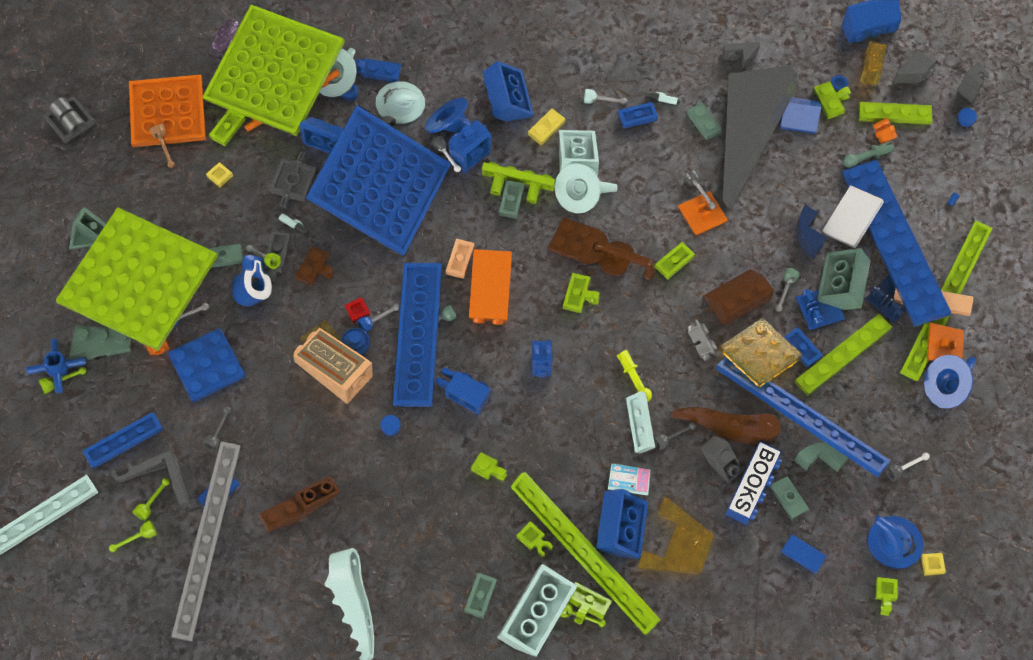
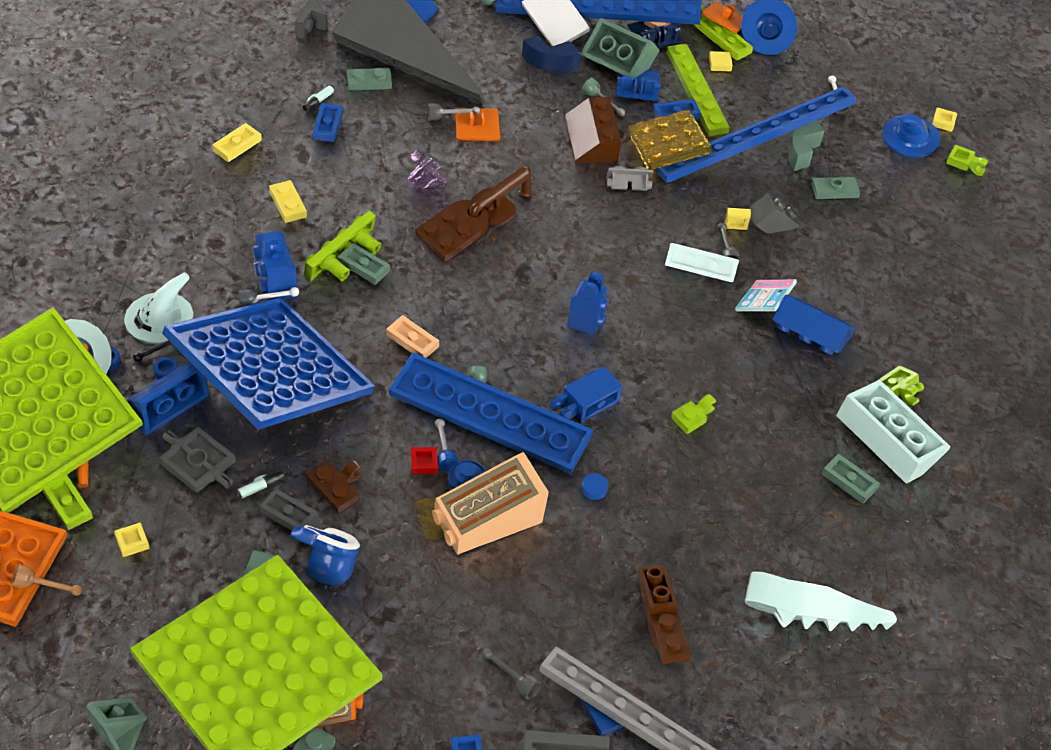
camera: 70 degrees left, 15 degrees down
blue plate [168,328,246,403] -> none
lime hinge [246,245,281,269] -> none
blue hinge [354,59,401,82] -> none
blue piece [425,97,487,133] -> none
orange slope [469,249,512,325] -> none
blue slope [483,61,534,122] -> none
lime plate [511,472,661,635] -> none
lime plate [516,521,553,558] -> none
light aqua piece [555,163,617,214] -> none
light aqua slope [559,130,599,175] -> none
lime plate [563,273,600,313] -> none
hinge [584,89,627,105] -> none
neon yellow pin [617,350,652,402] -> none
clear yellow wing [637,497,715,574] -> none
lime plate [655,242,695,280] -> none
reddish brown animal [670,407,781,446] -> none
brick [725,442,782,525] -> none
blue tile [781,534,827,574] -> none
none -> light yellow plate [212,123,262,162]
none -> clear purple plant [407,149,449,191]
none -> light yellow tile [709,51,733,71]
none -> light yellow tile [724,208,751,230]

